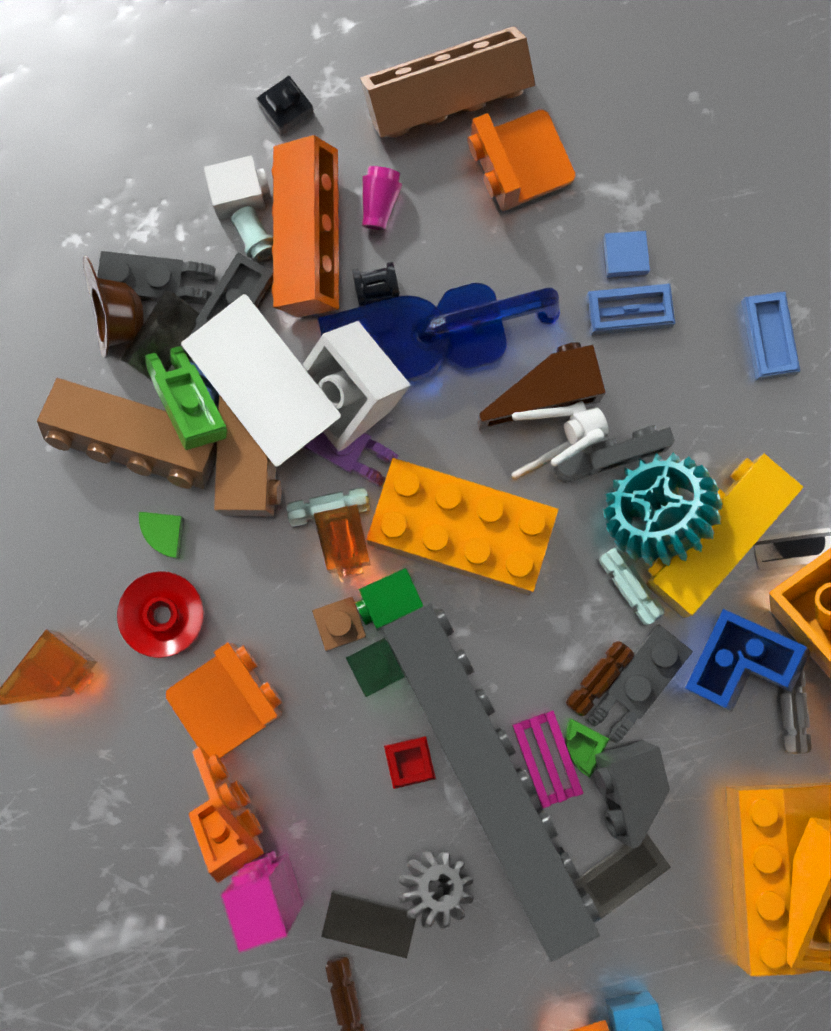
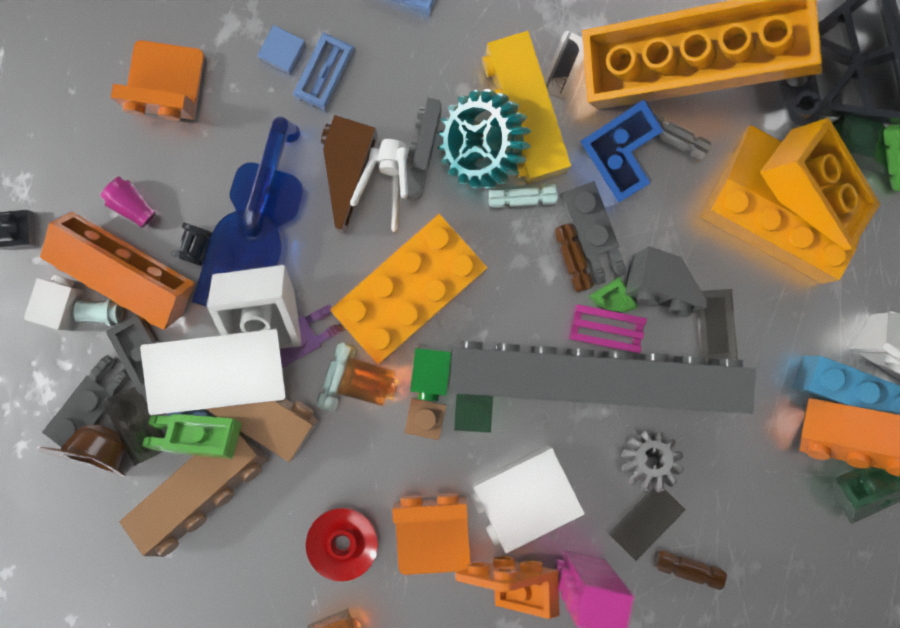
camera: 60 degrees left, 5 degrees up
bright green tile [139,512,184,559] -> none
medium nougat brick [360,26,536,138] -> none
red tile [384,736,436,789] -> none
none -> white brick [470,445,585,554]

